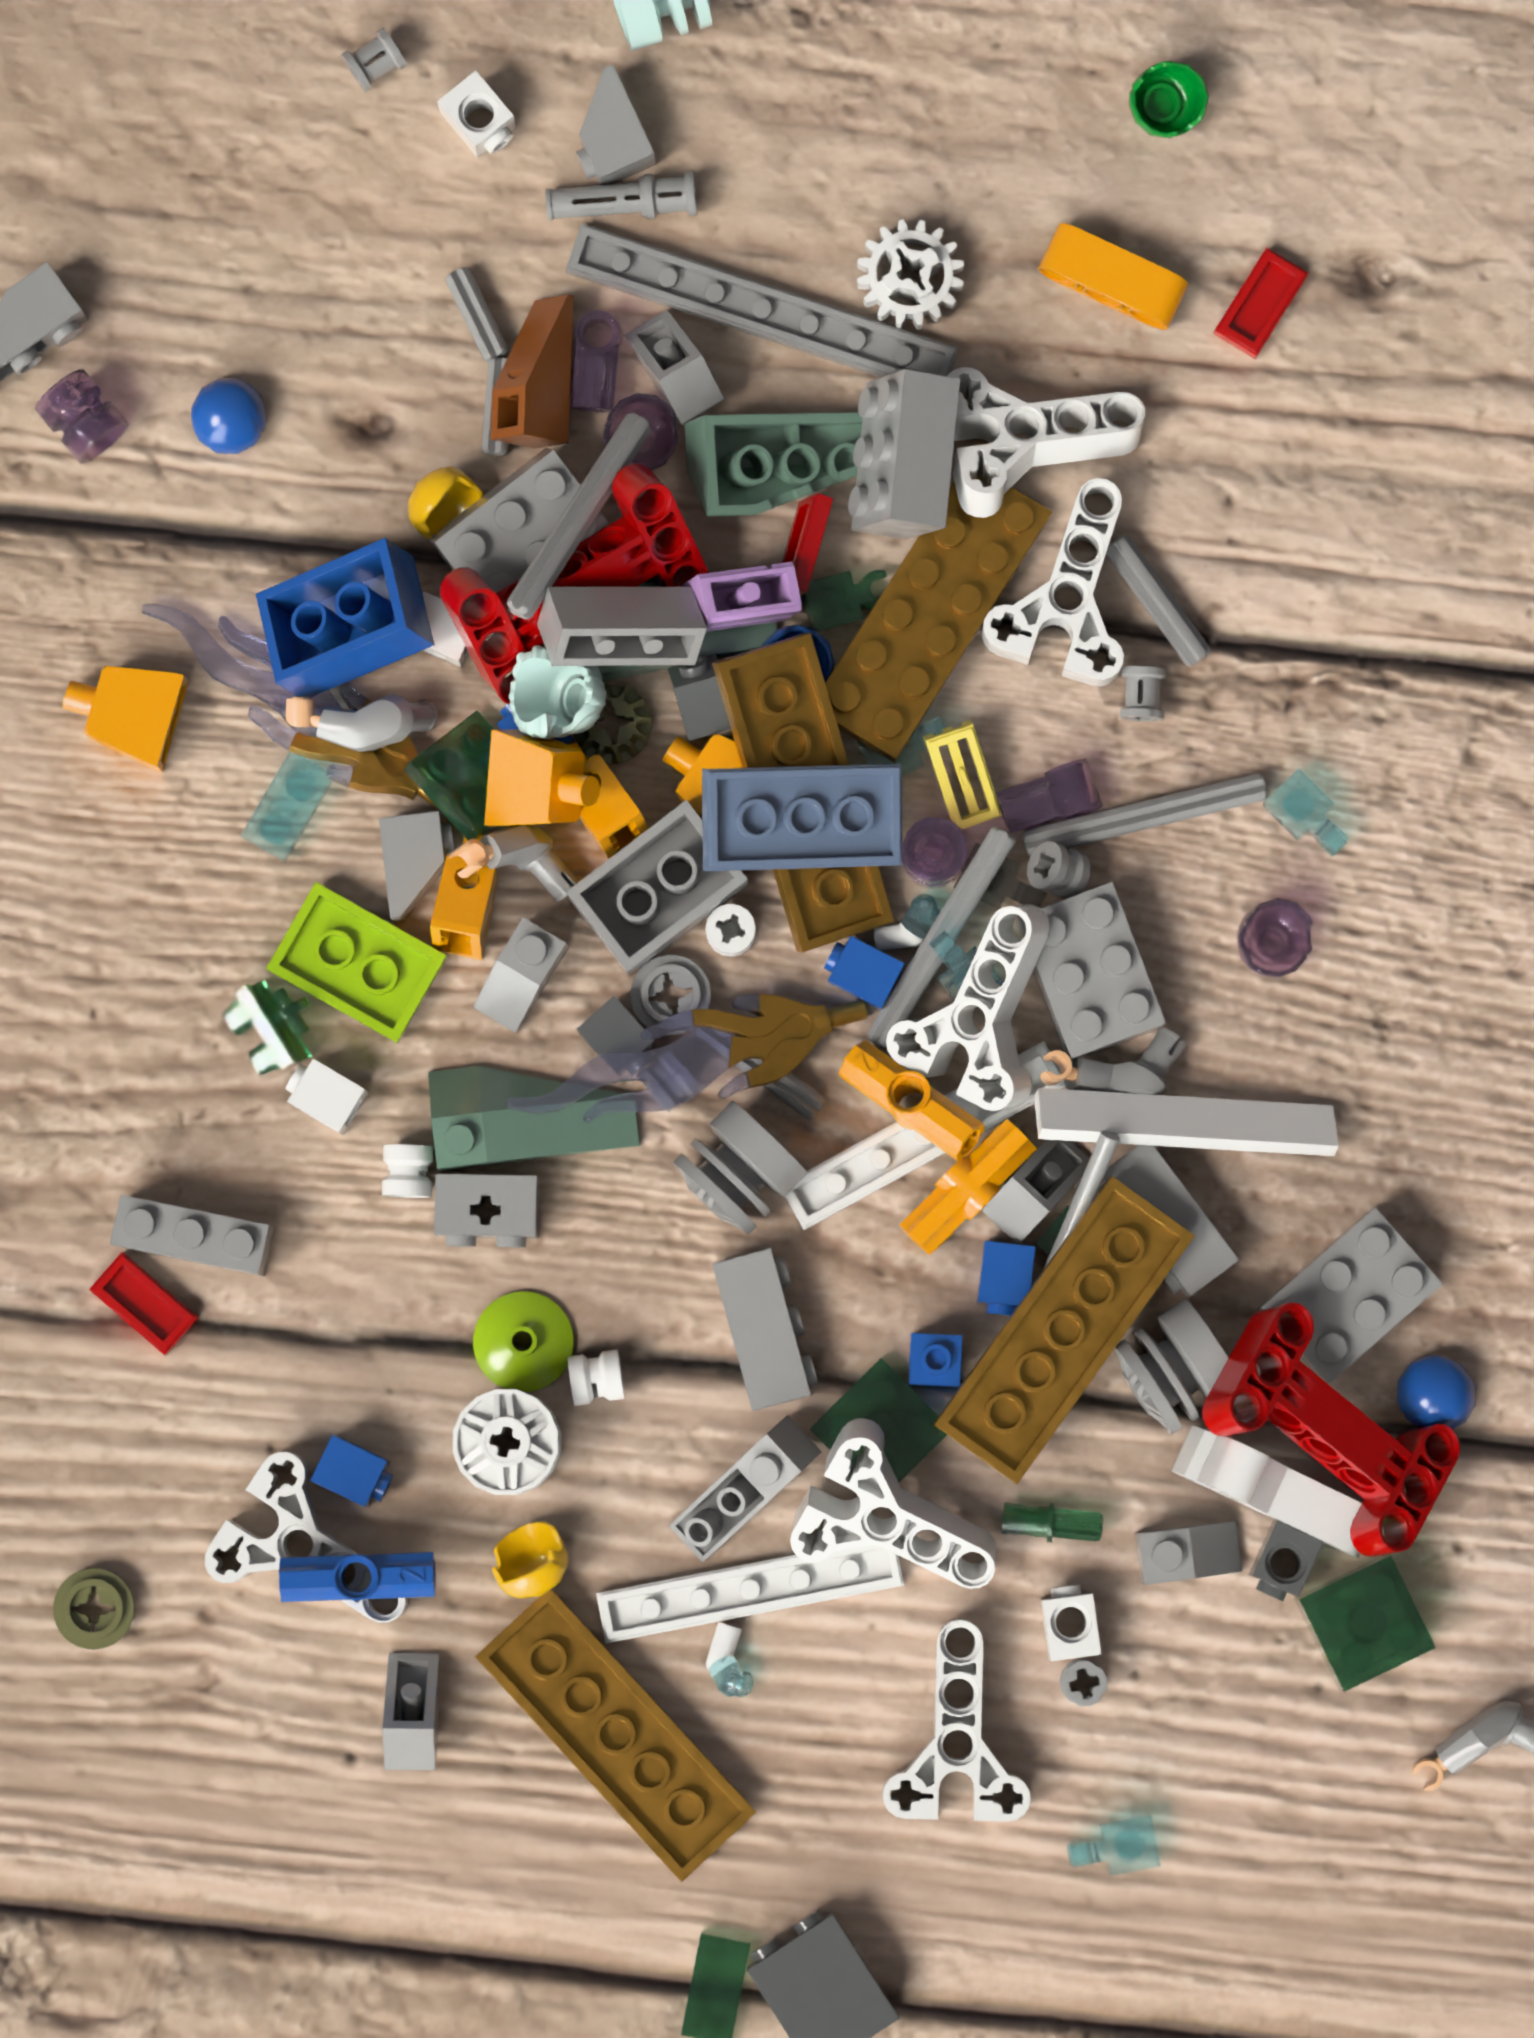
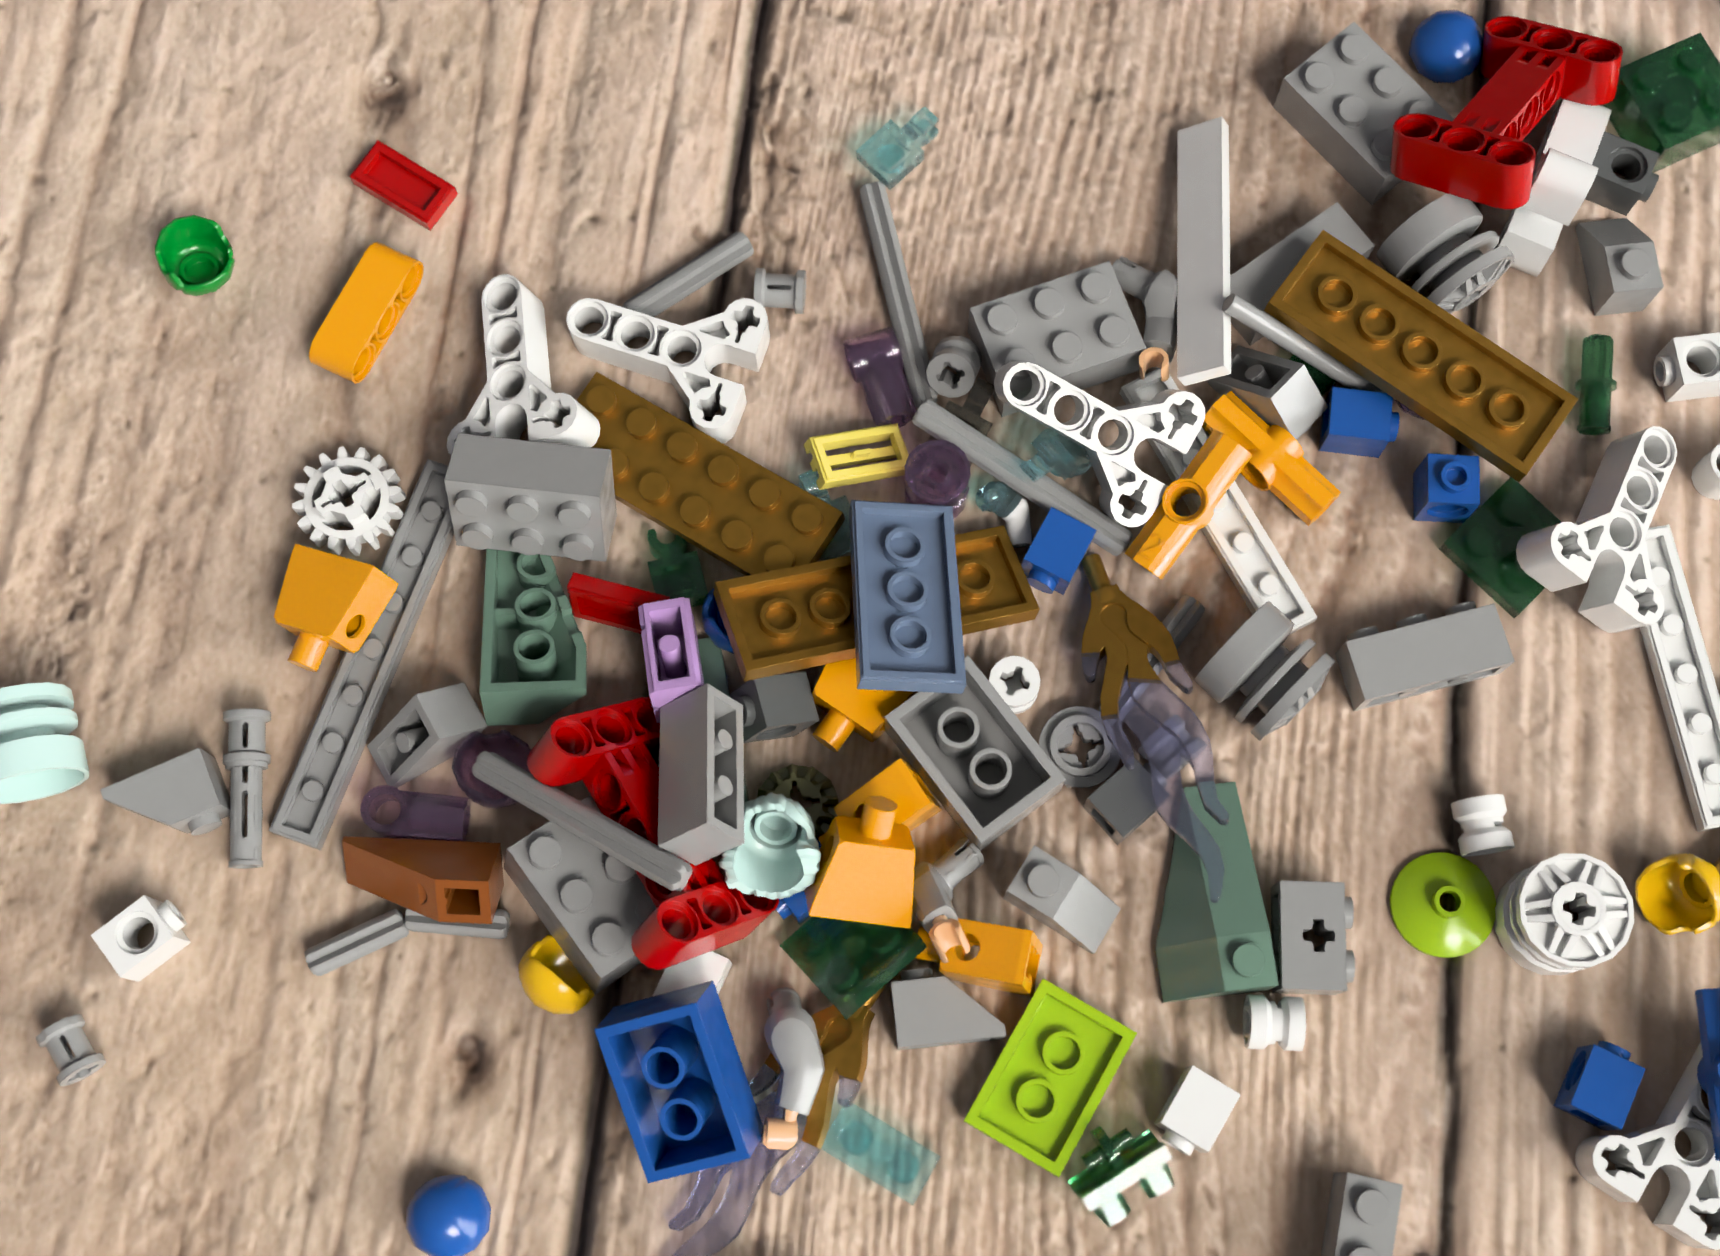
camera: 90 degrees left, 10 degrees down
light grey slope [669,1415,822,1563] -> none
clear purple hair [1236,898,1313,978] -> none
none -> light orange torso [274,544,398,672]

